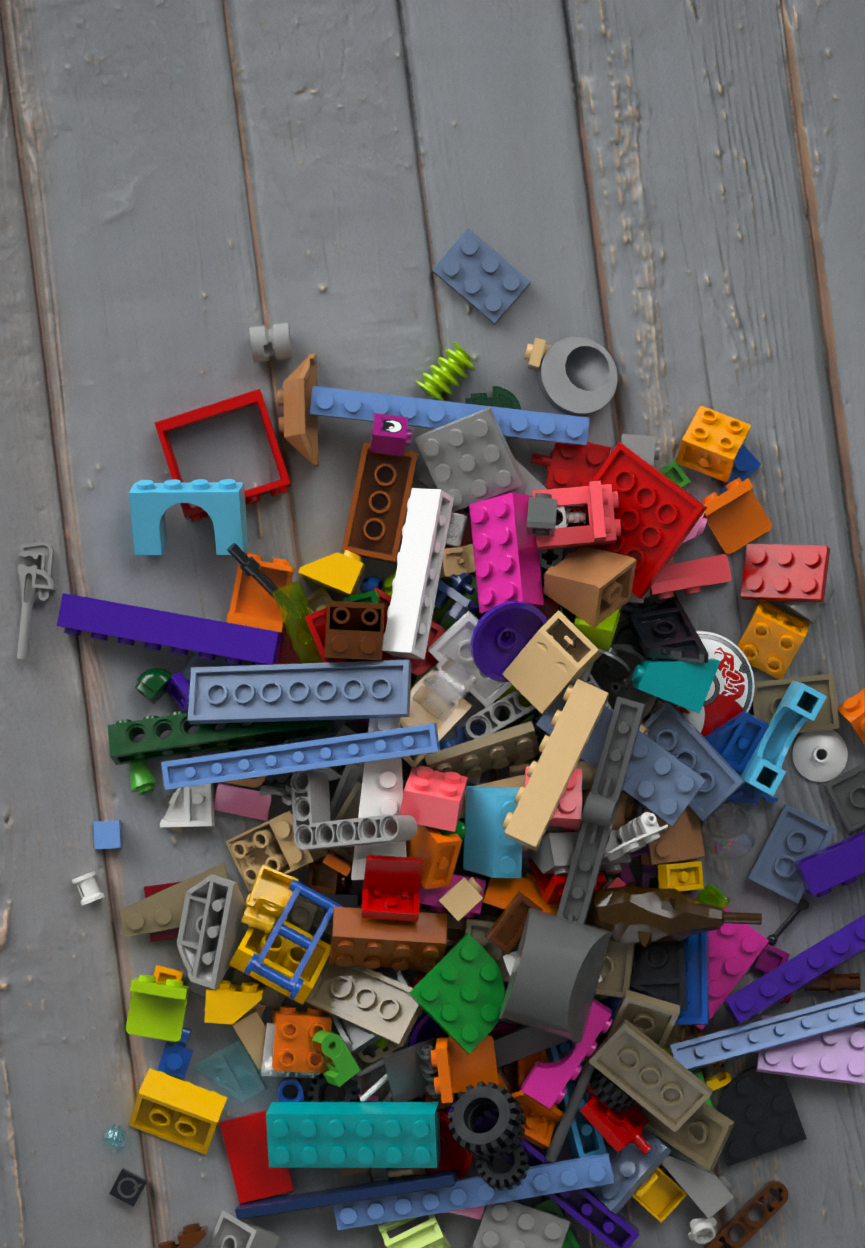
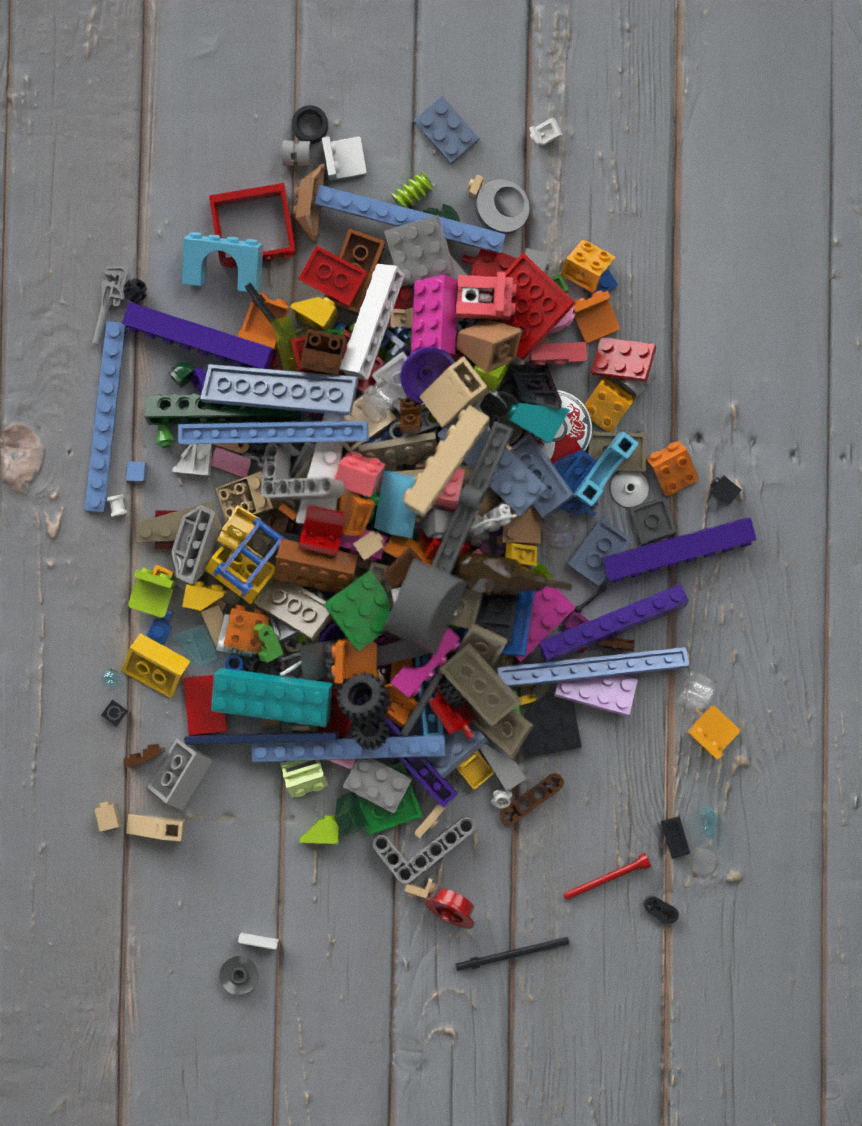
camera: 10 degrees right, 0 degrees up
magenta brick [370,413,412,456] -> none
white piece [446,513,468,547] -> none
dark grey slope [526,493,557,537] -> none
none -> medium blue plate [85,321,126,513]
none -> black gear [123,278,148,303]
none -> black tyre [292,105,328,144]
none -> red plate [298,245,368,307]
none -> white bracket [322,137,367,181]
none -> reddish brown slope [400,397,421,433]
none -> white bracket [529,117,562,146]

